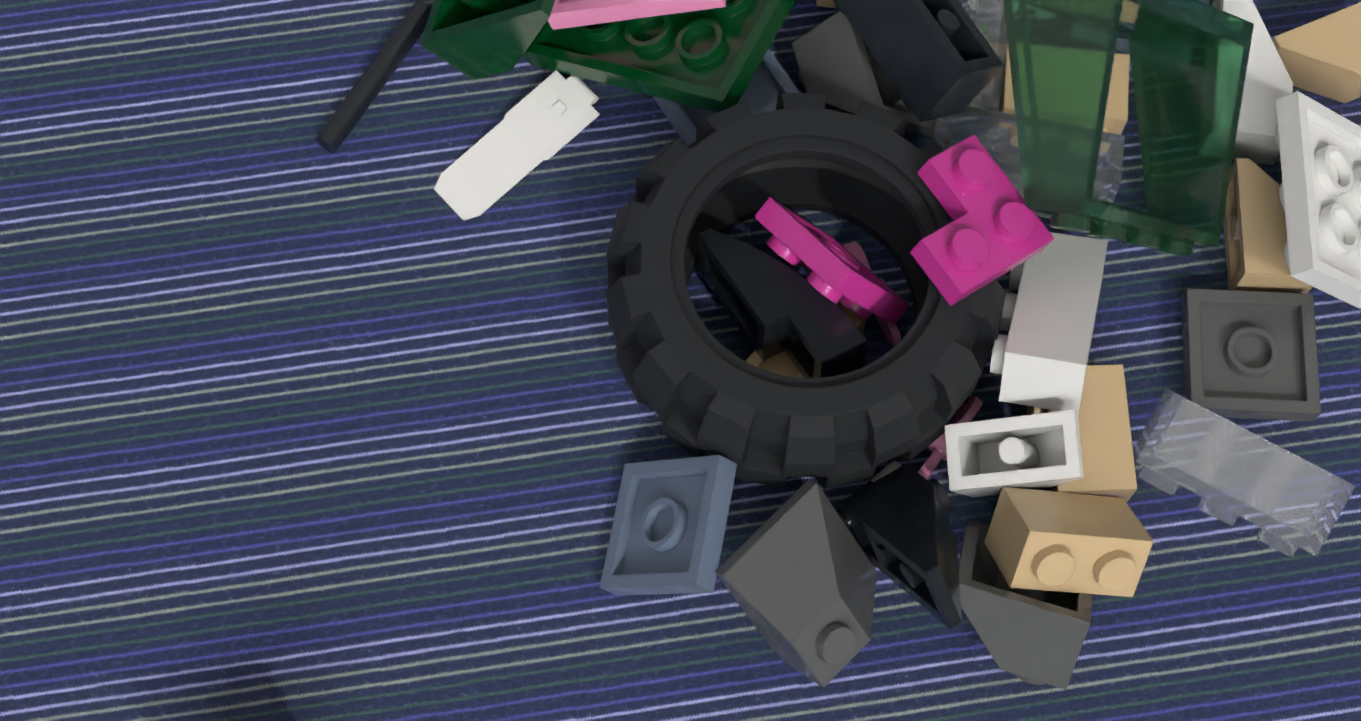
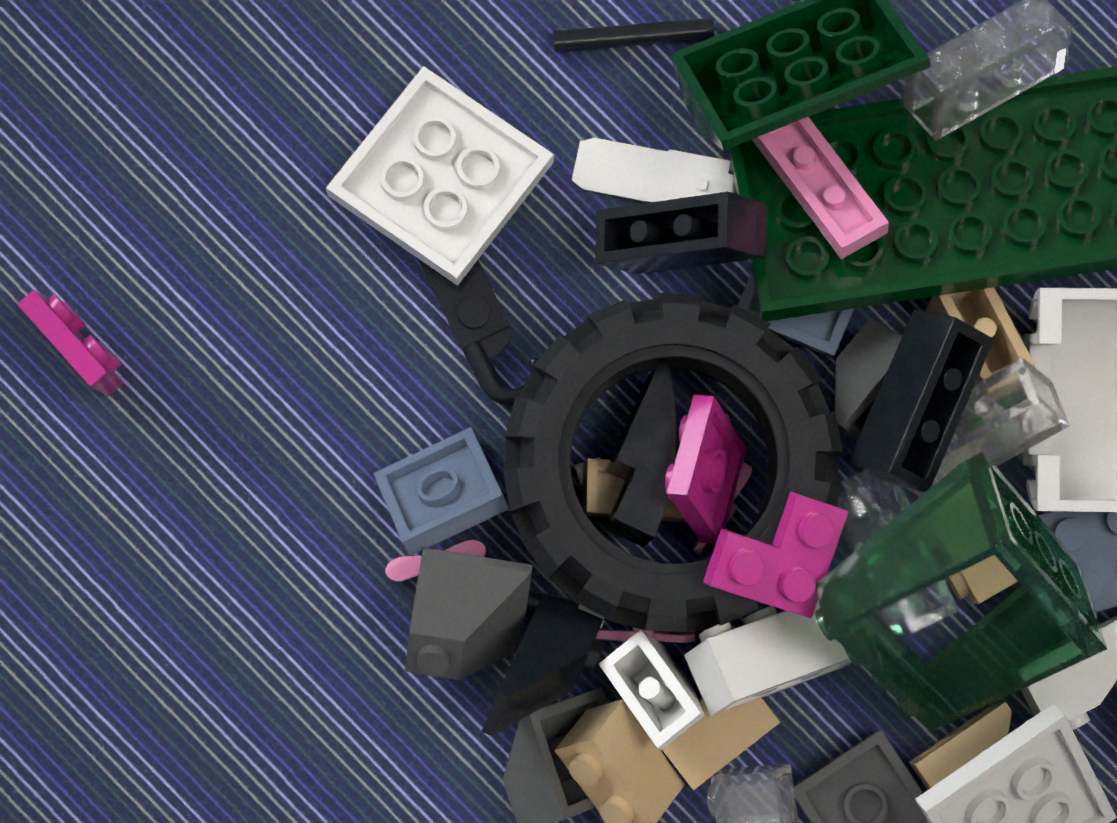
camera: 55 degrees right, 15 degrees up
none -> white plate [326,66,554,286]
none -> bright pink piece [385,540,486,581]
none -> black plate [417,258,538,406]
none -> black brick [595,191,767,274]

